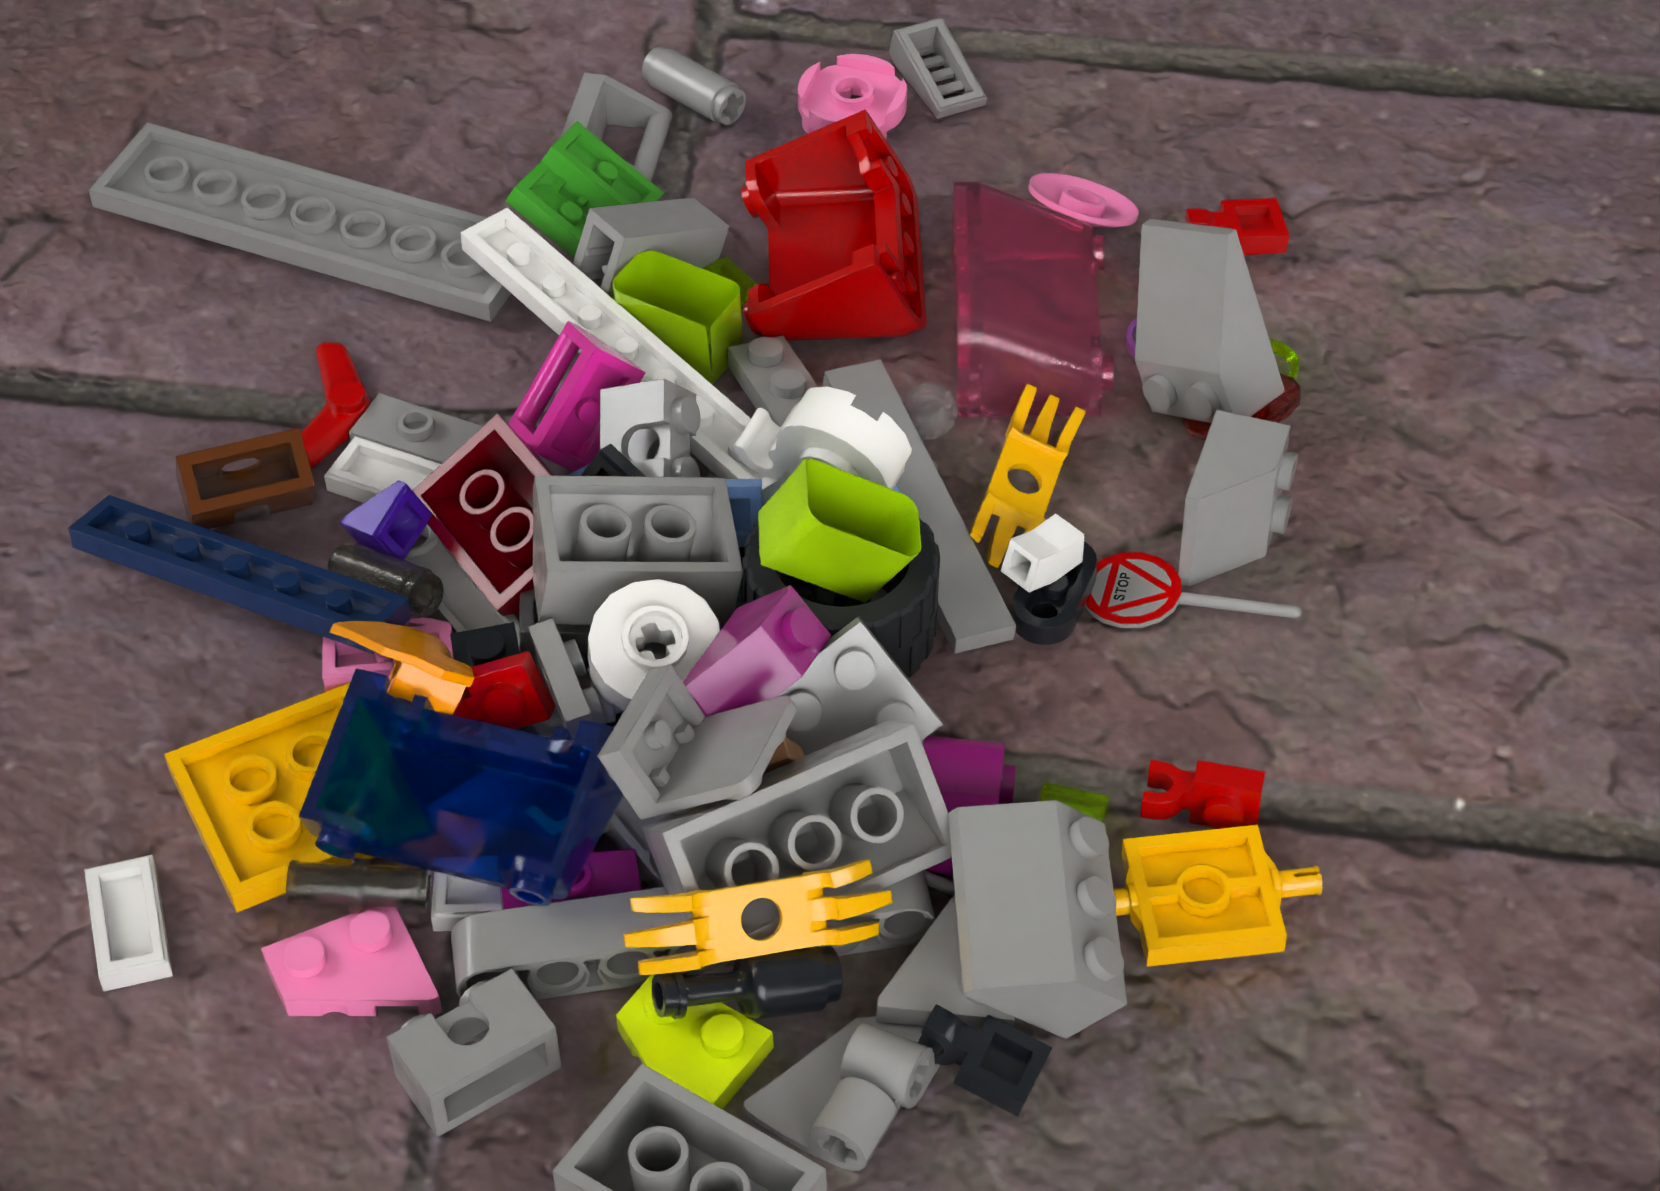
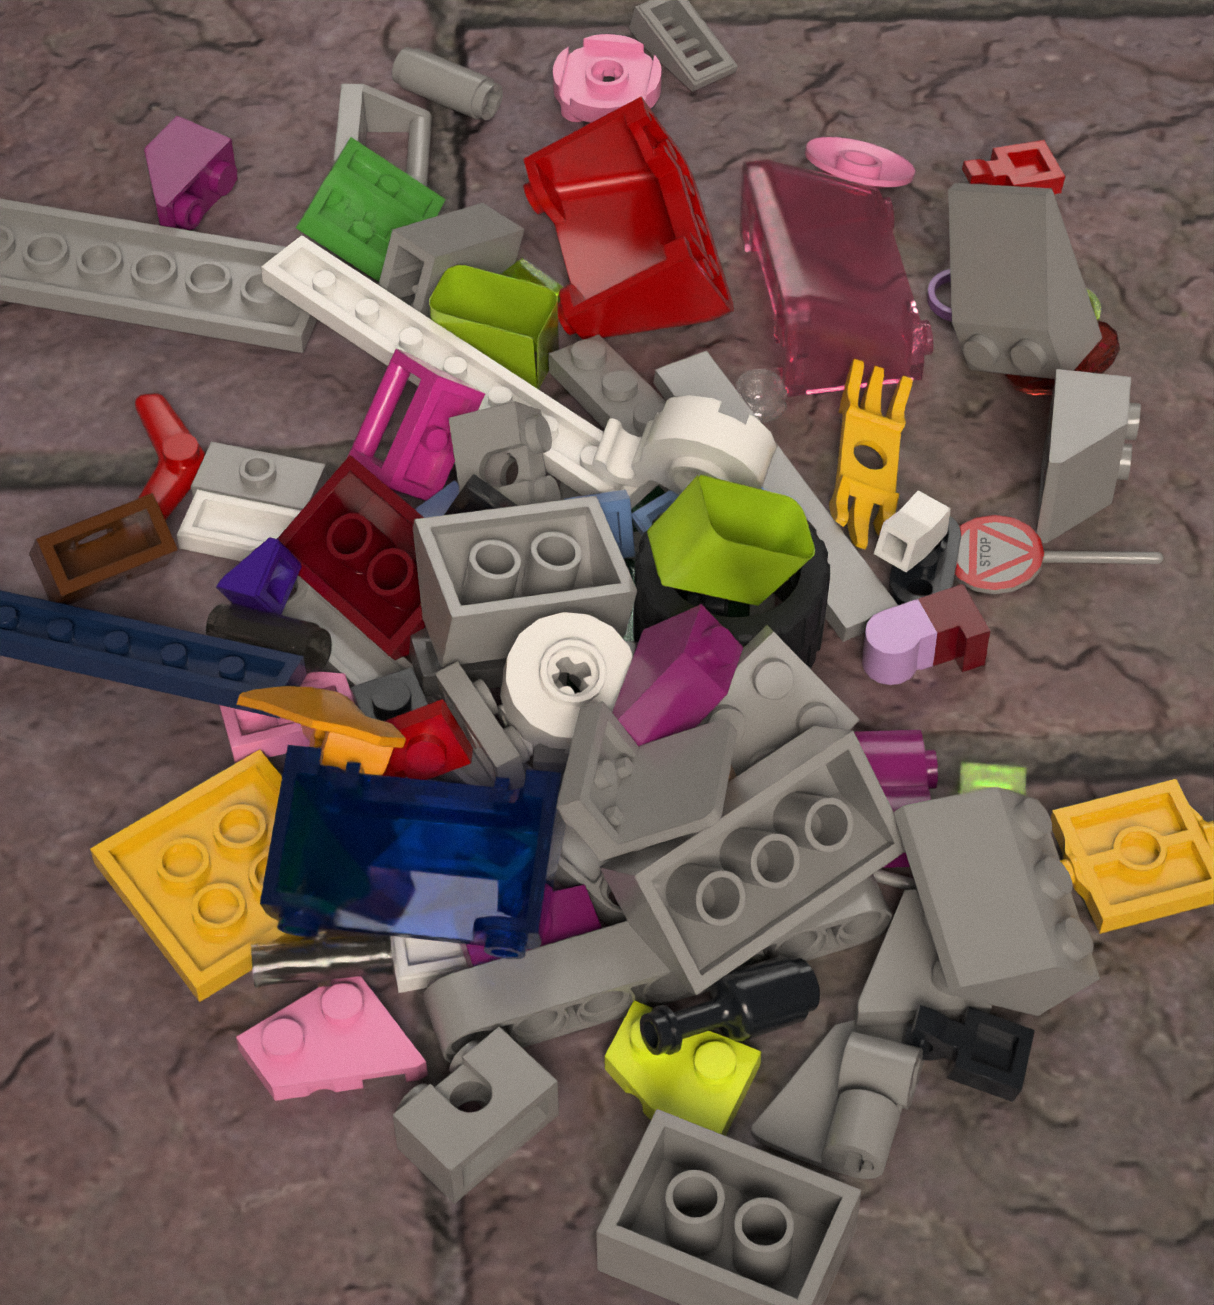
camera: 10 degrees left, 5 degrees up
white tile [84,855,173,992] -> none
yellow piece [623,859,893,975] -> none
red plate [1140,759,1265,829] -> none
none -> magenta slope [144,116,238,230]
none -> leg [862,584,990,685]

